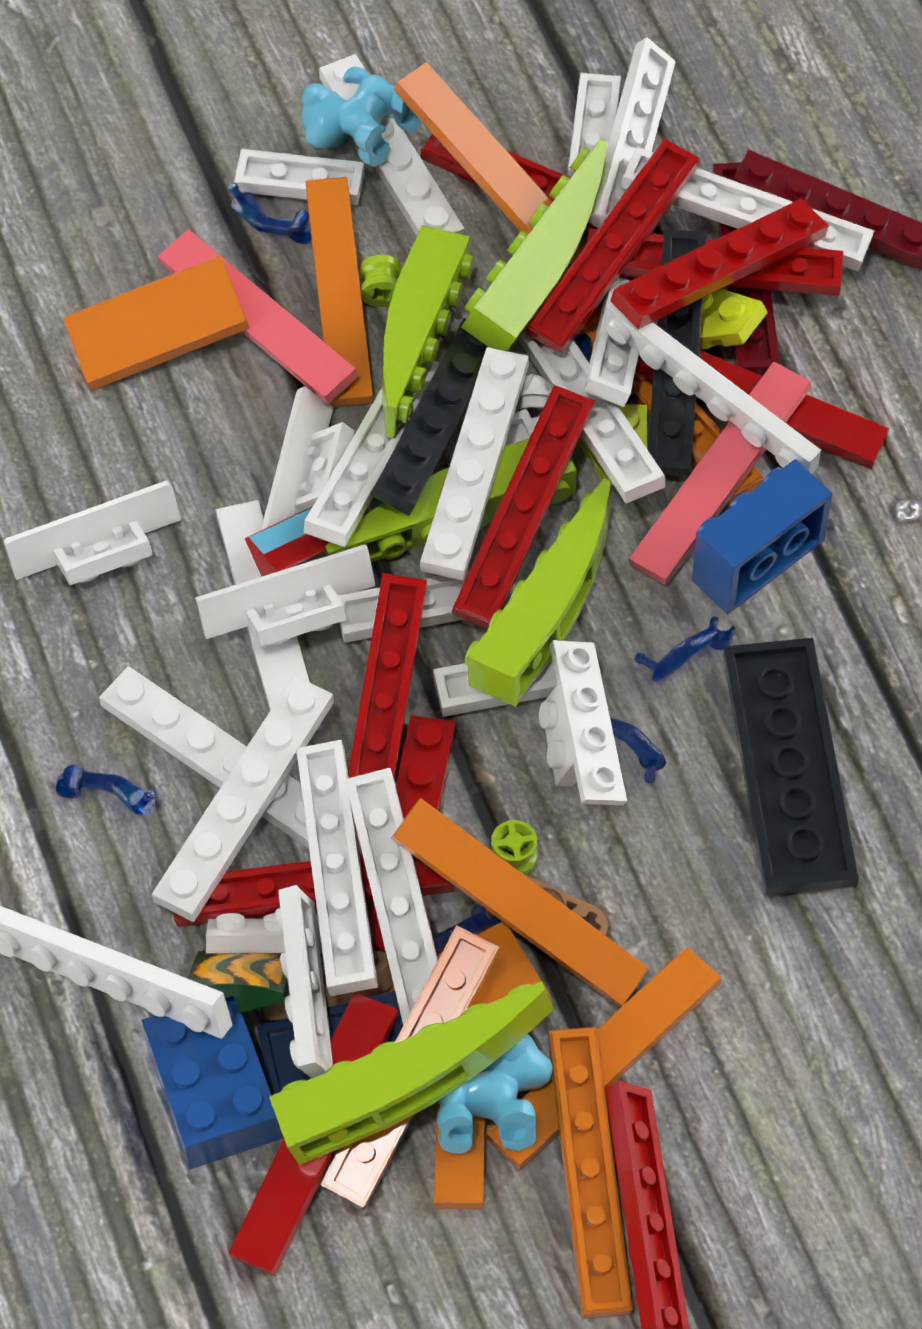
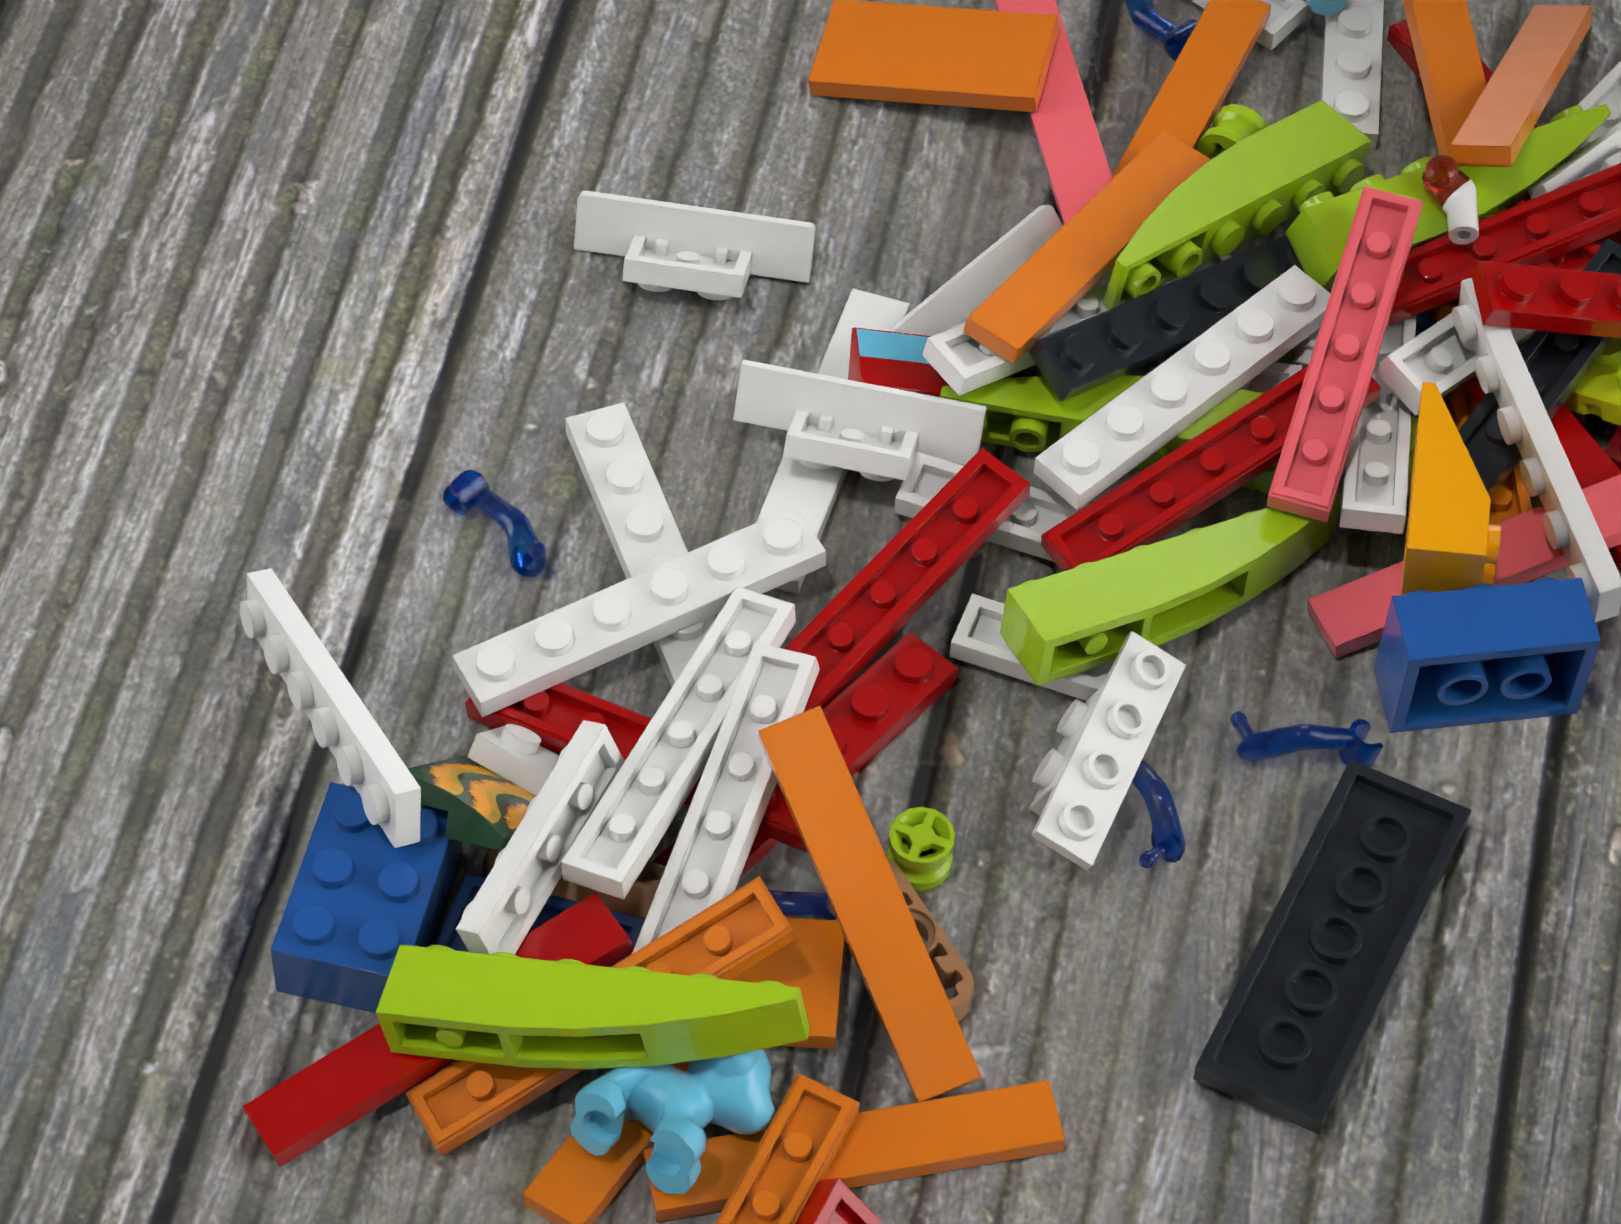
camera: 30 degrees right, 5 degrees down
none -> orange tile [963,130,1211,364]
none -> coral tile [1266,186,1424,522]
none -> light orange slope [1400,382,1501,595]
none -> arm [1422,154,1479,245]
none -> orange tile [1451,5,1592,167]

